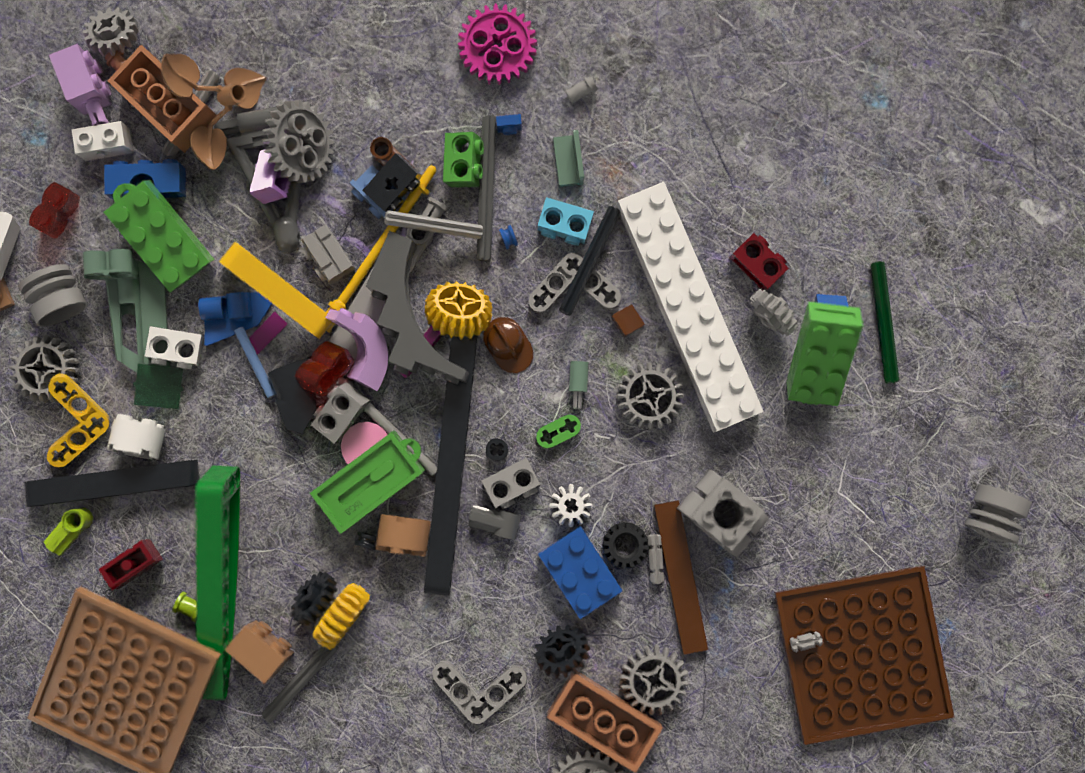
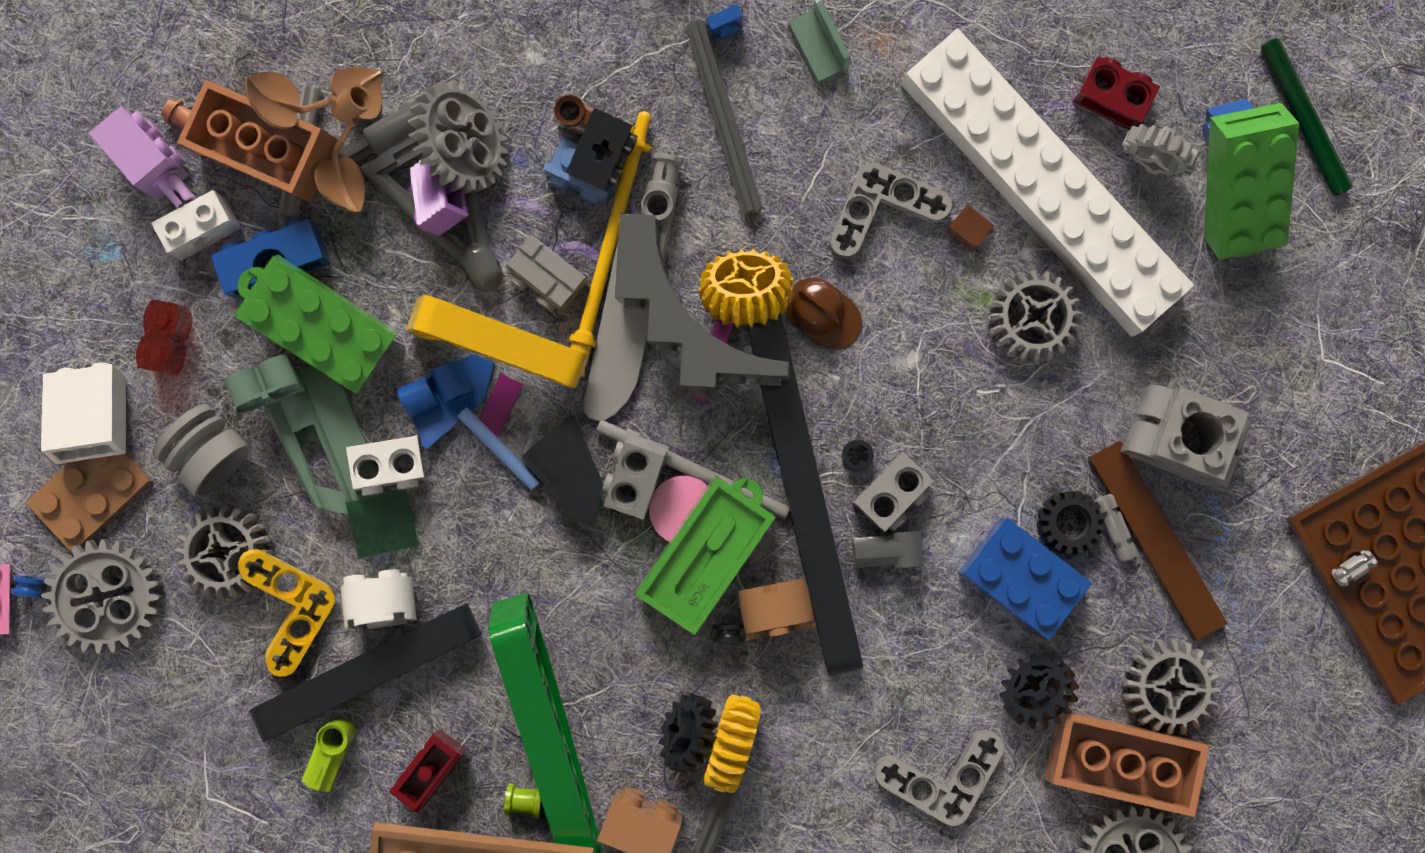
camera: 10 degrees left, 0 degrees up
light grey gear [82,7,139,56] -> none
clear red brick [294,341,354,397] -> none
lavender arch [325,308,388,391] -> none
light grey axle [384,211,483,239] -> none
bright green brick [443,132,484,188] -> none
blue bush [499,225,518,250] -> none
bright green beam [536,415,581,449] -> none
medium azure brick [538,197,594,246] -> none
white gear [550,484,592,527] -> none
black axle [559,206,620,316] -> none
sand green piece [569,361,589,409] -> none

